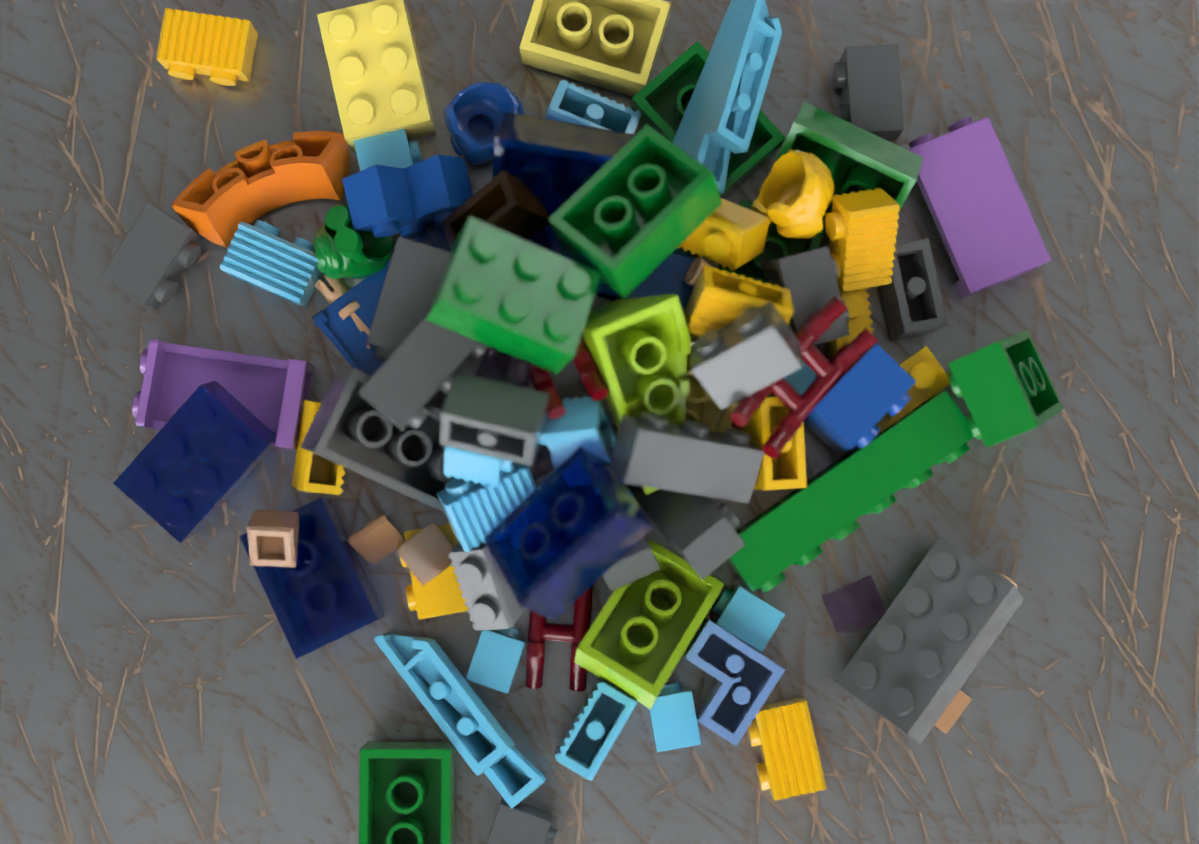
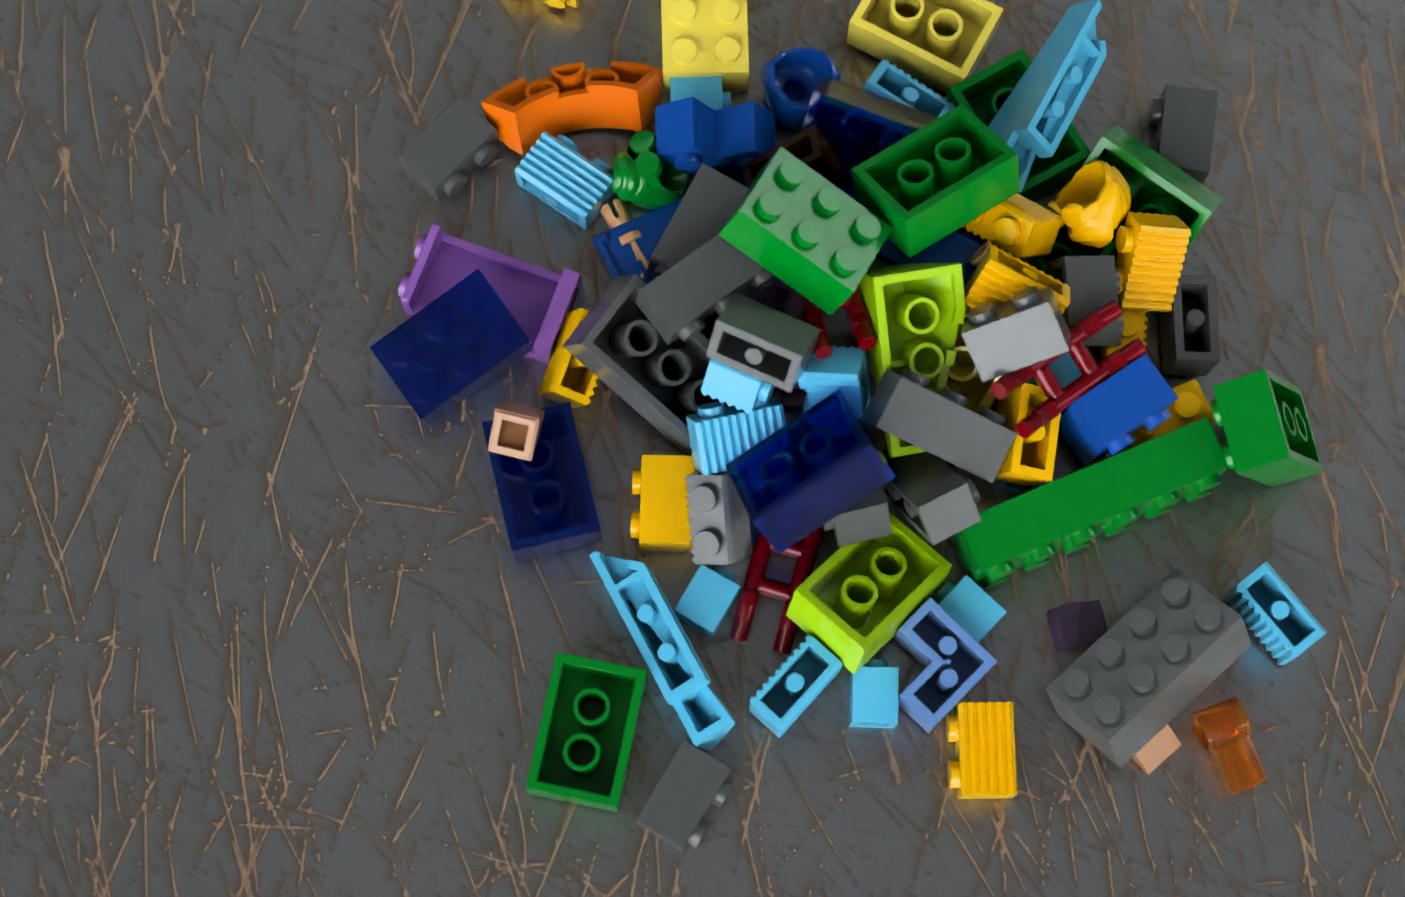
camera: 10 degrees right, 10 degrees down
medium nougat slope [348,514,405,564] -> none
medium nougat slope [395,522,454,586] -> none
medium lavender panel [908,117,1051,300] -> none
none -> clear orange piece [1191,697,1268,796]
none -> medium azure brick [1224,561,1327,665]

